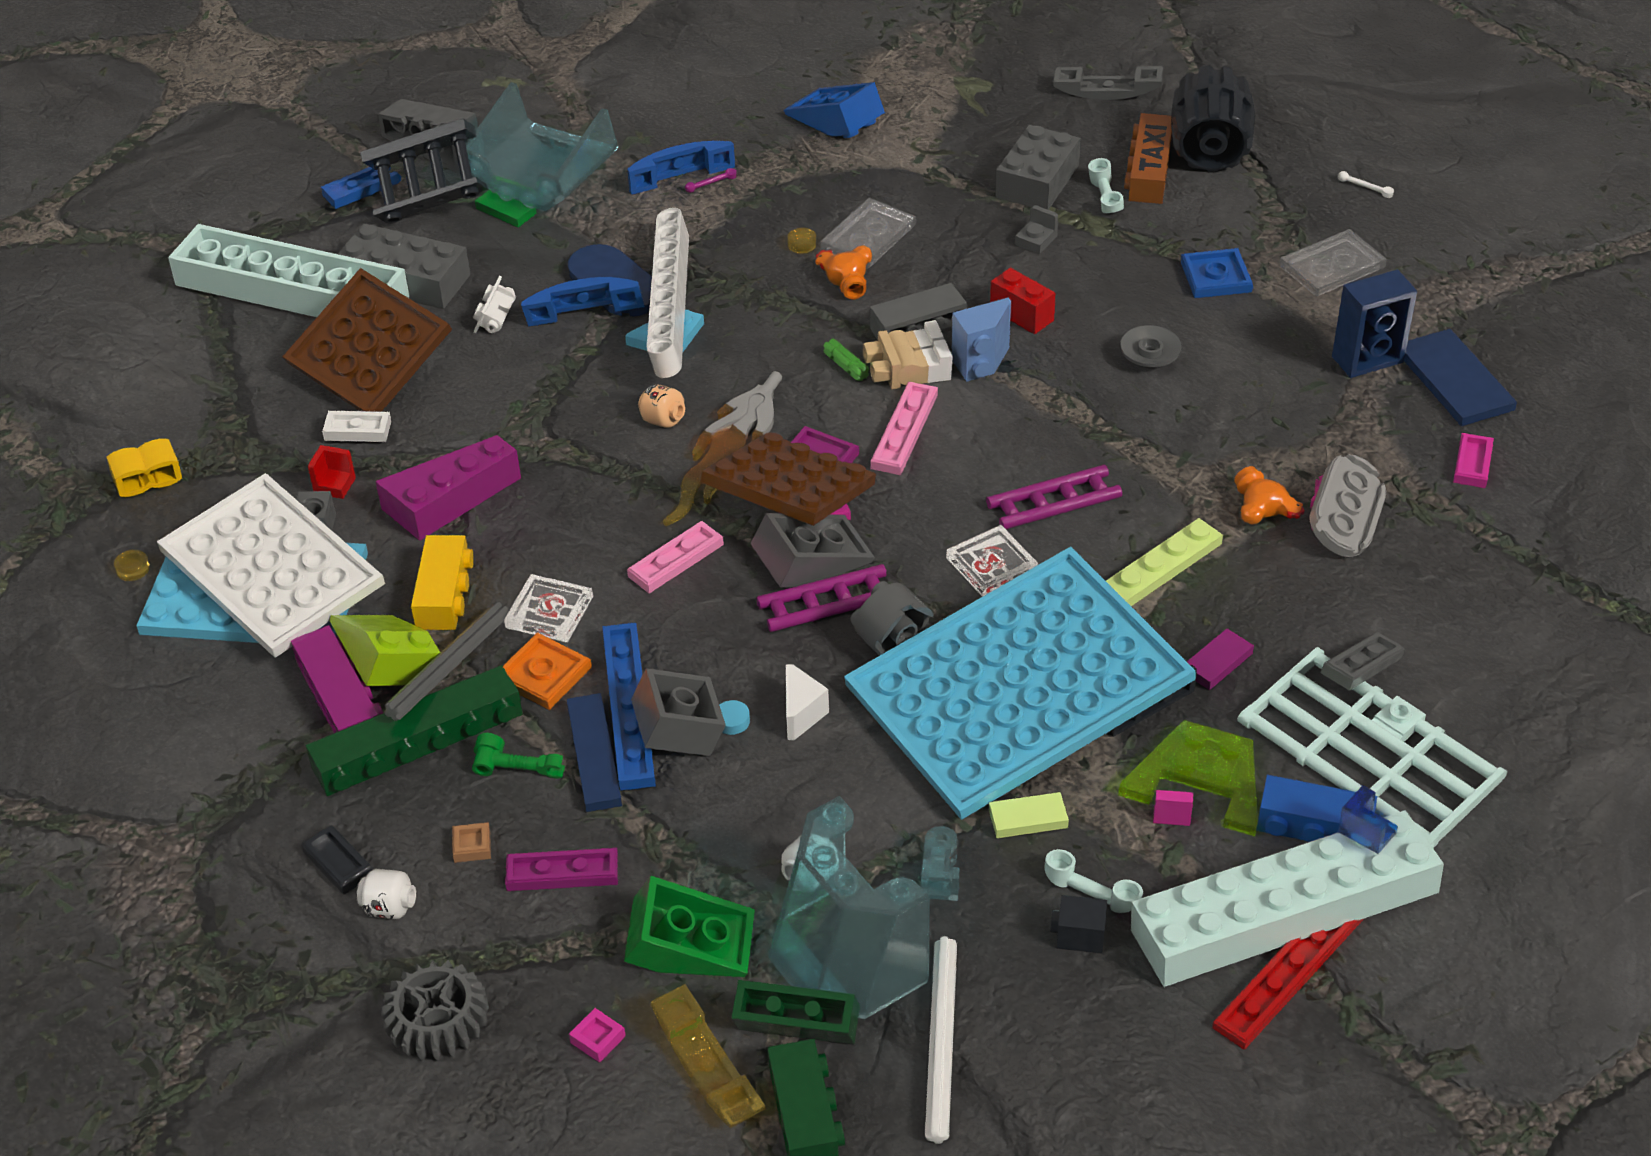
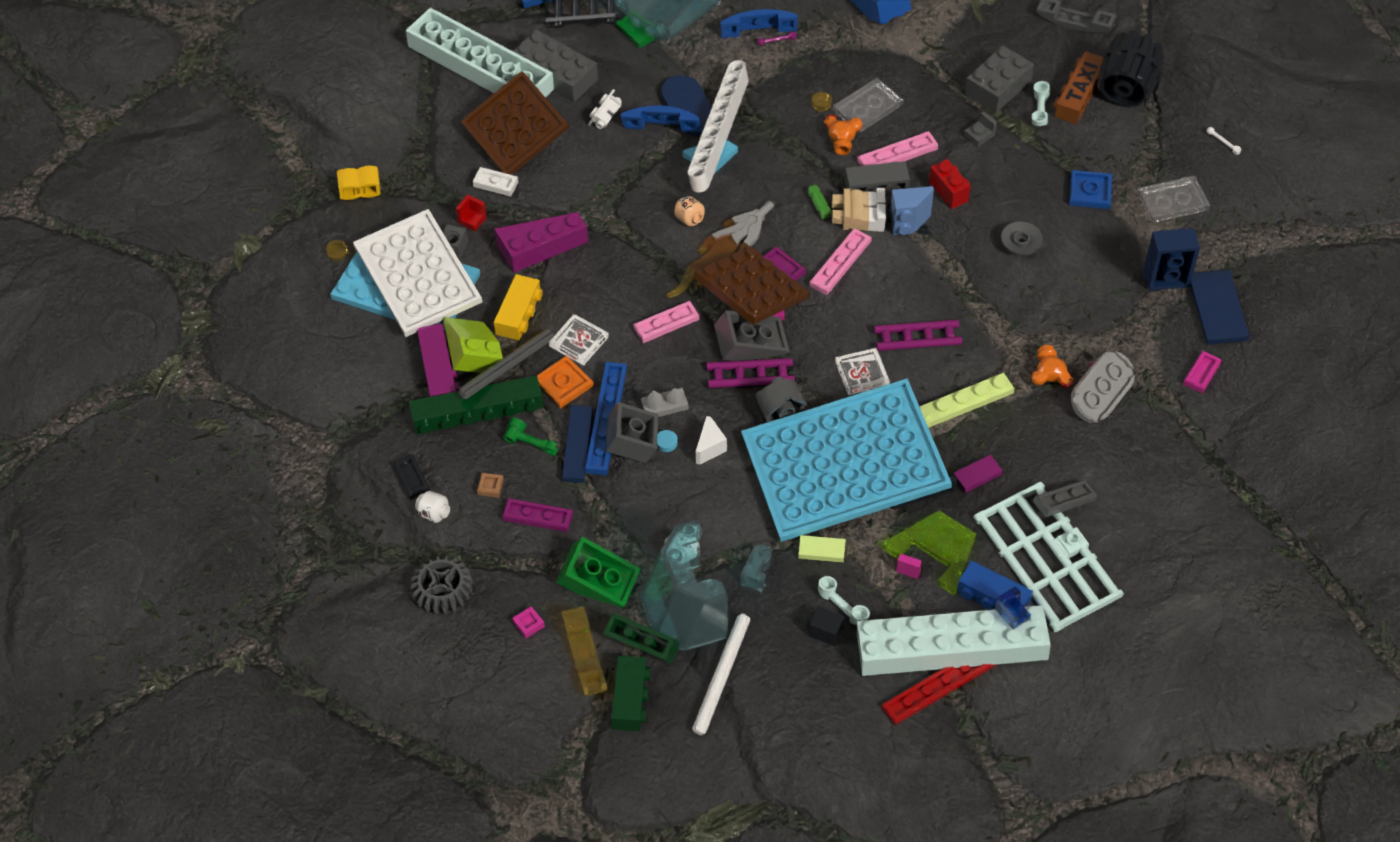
camera: 15 degrees right, 10 degrees up
none -> light grey tile [641,388,689,417]
none -> bright pink tile [857,131,938,166]

